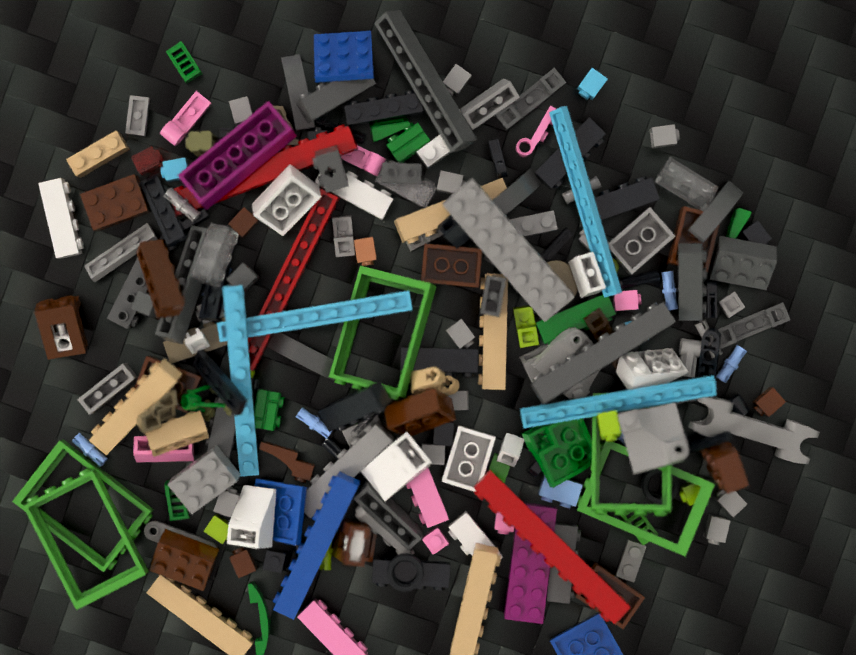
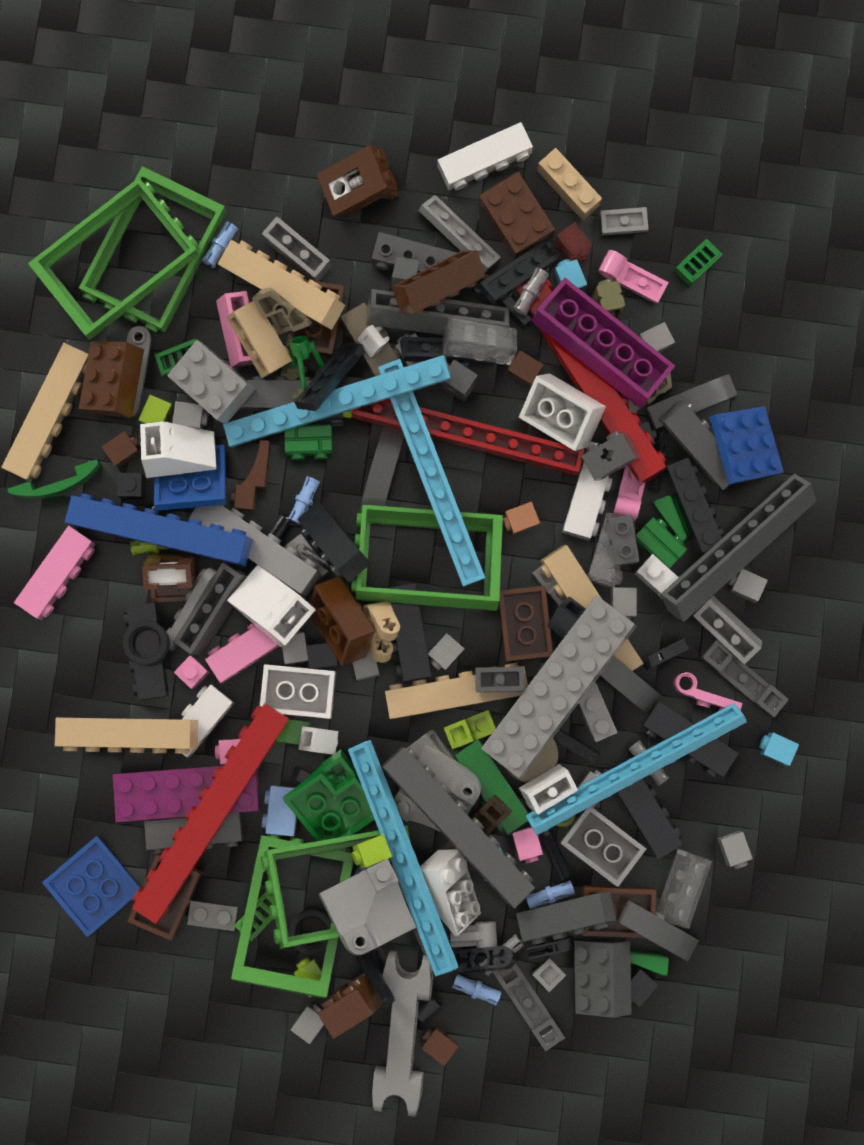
camera: 80 degrees right, 5 degrees down
light grey slope [332,215,355,257] -> none
light grey brick [703,514,730,545] -> none

